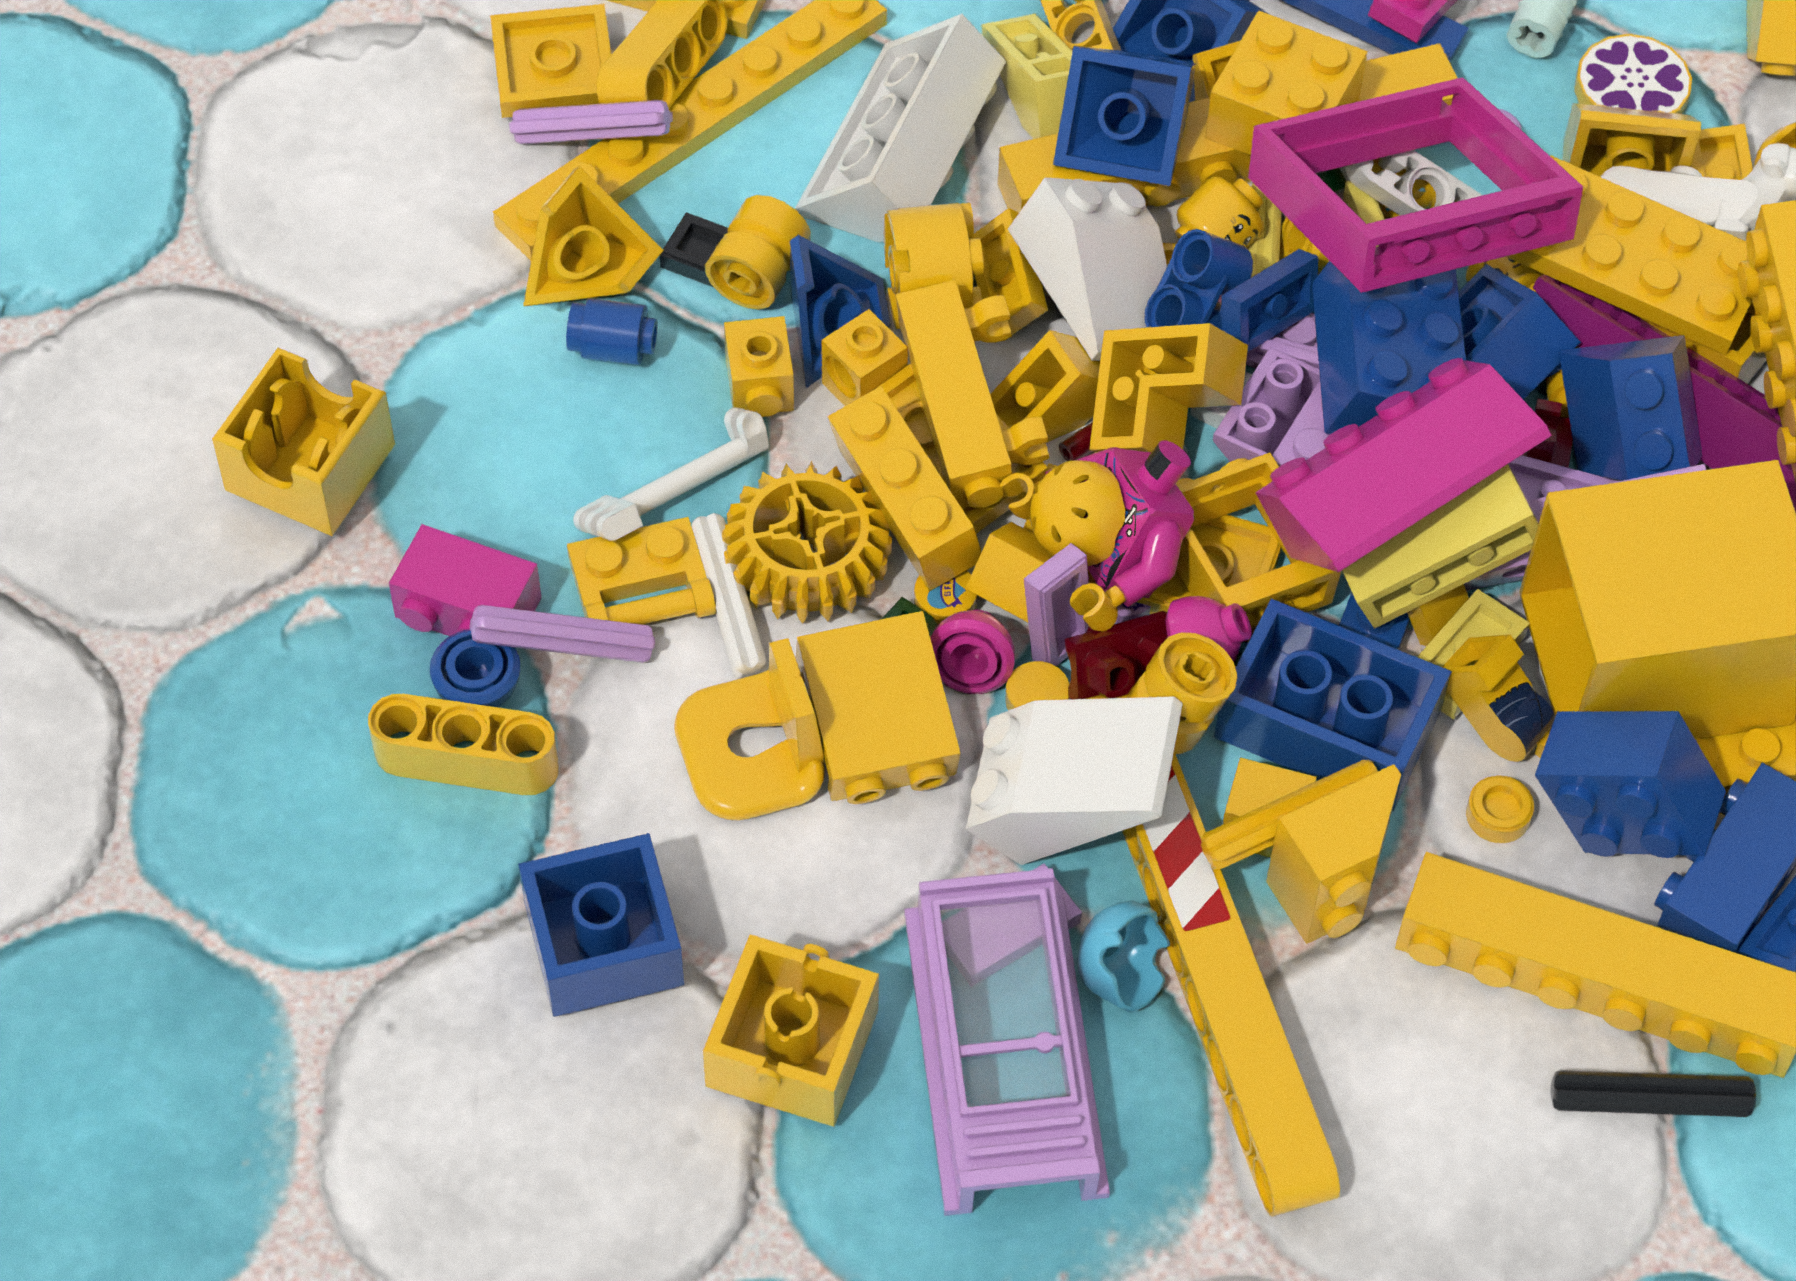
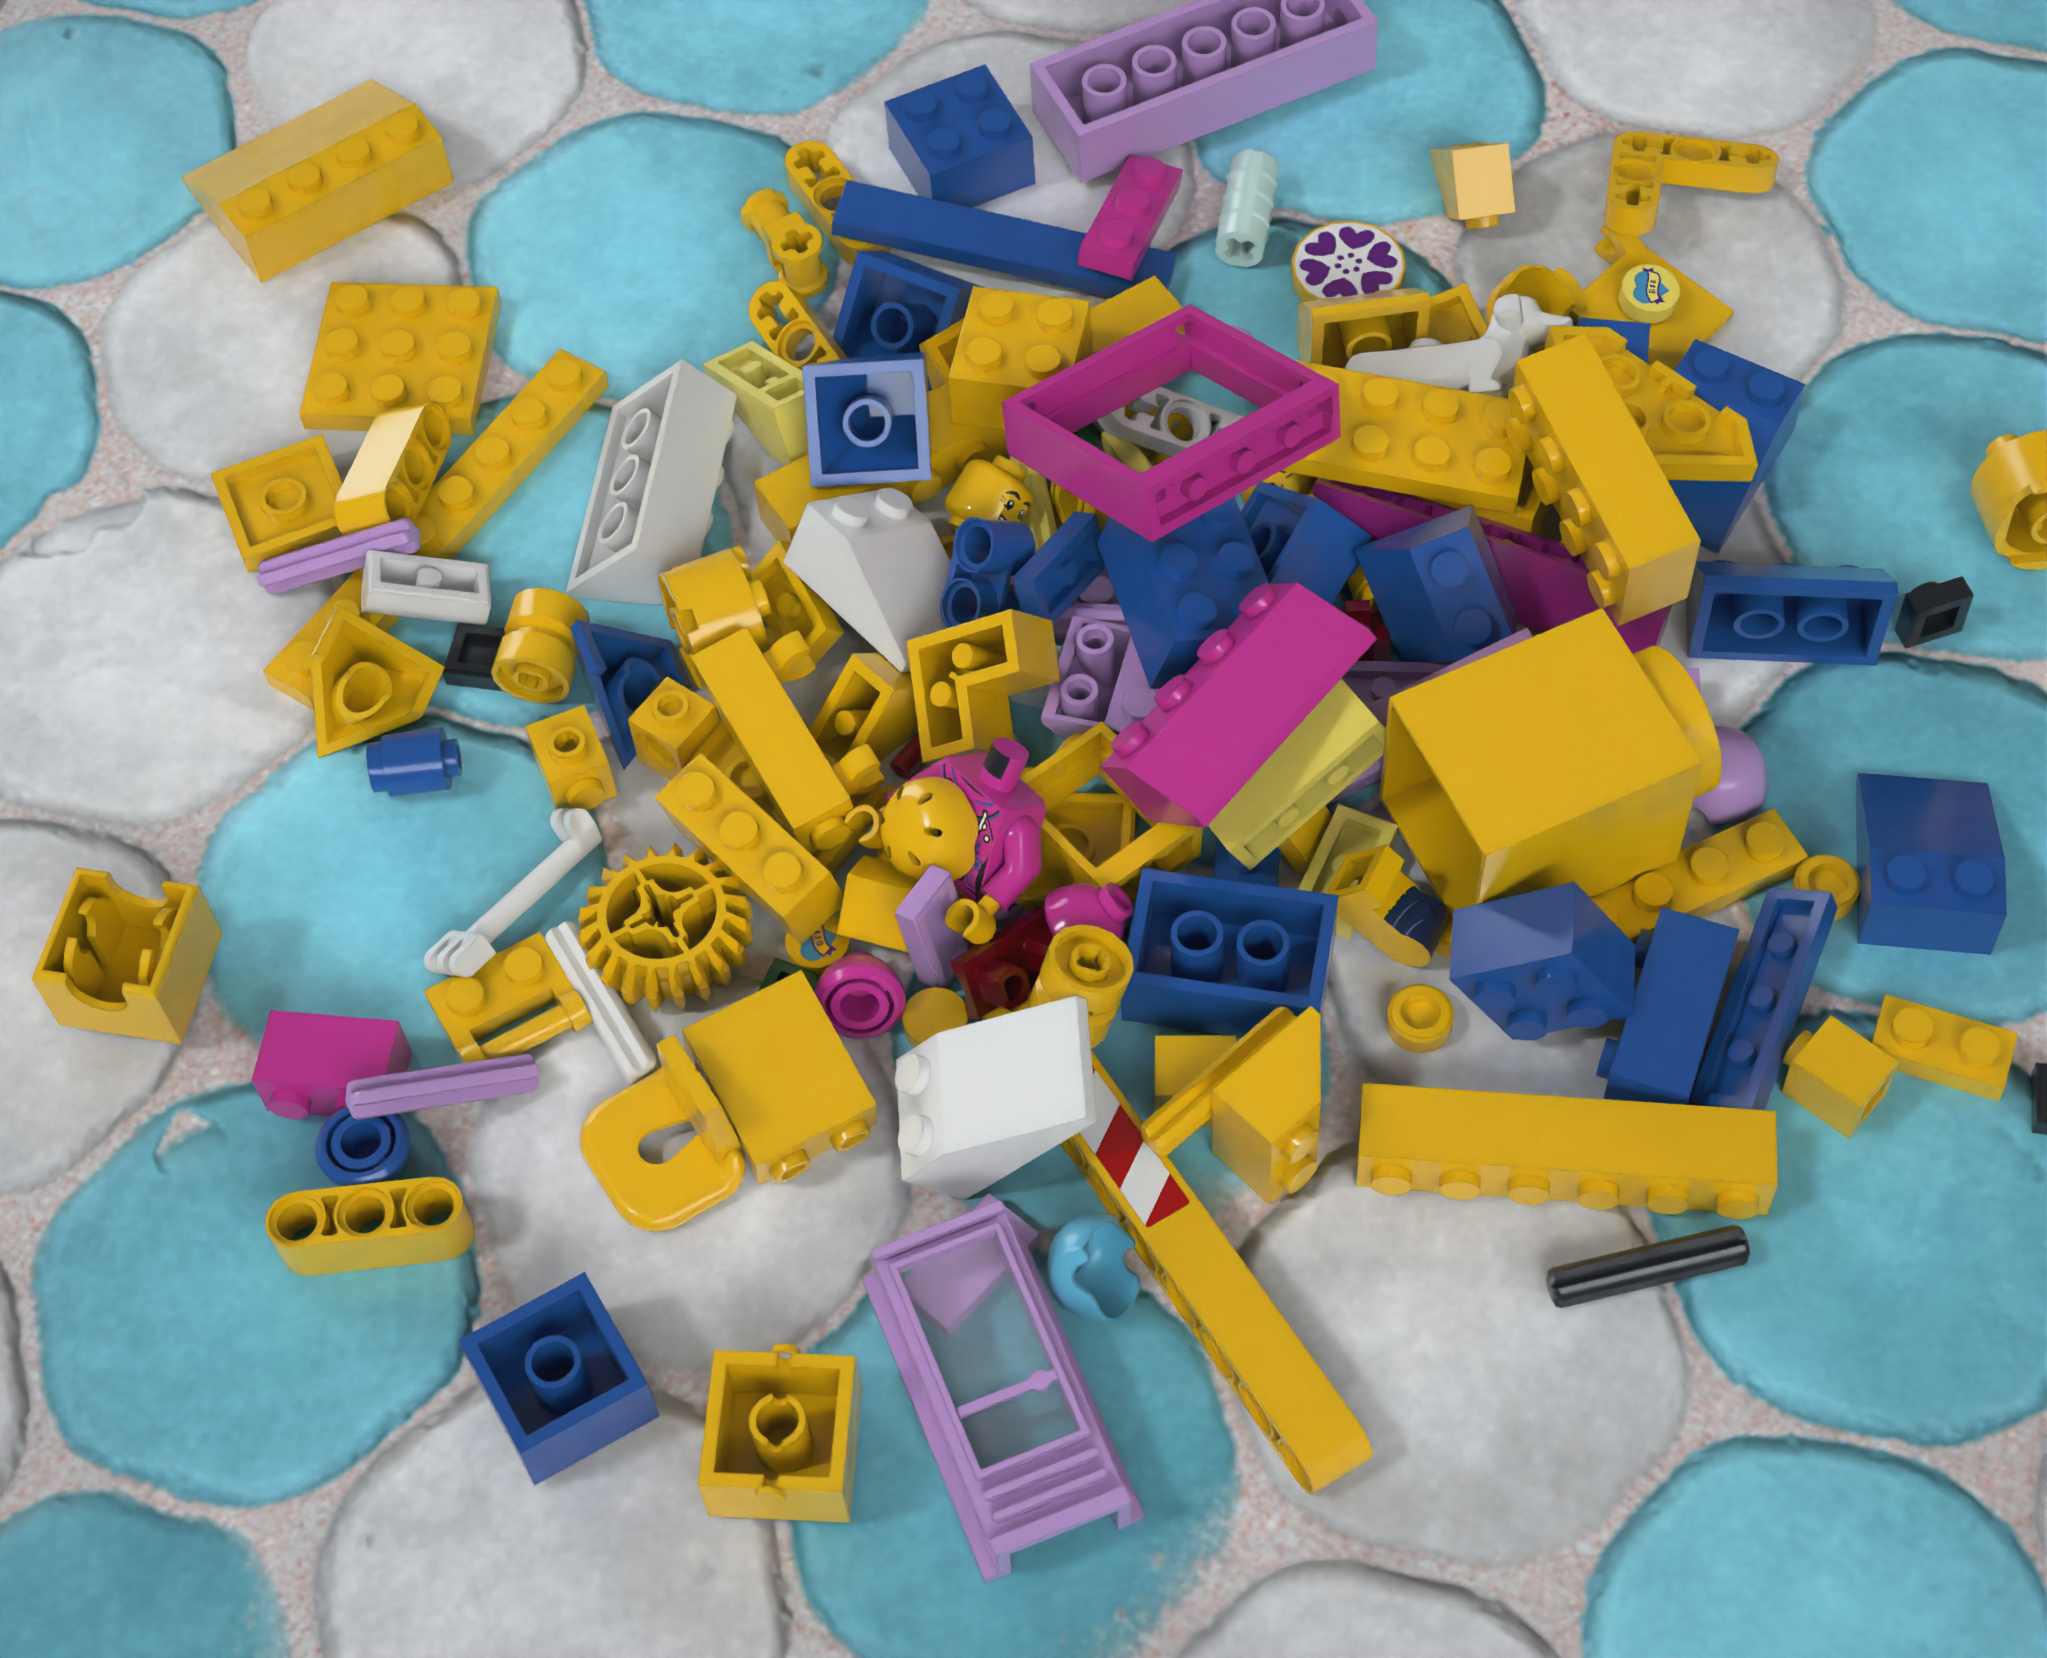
camera: 10 degrees left, 0 degrees up
none -> white brick [361,550,491,626]

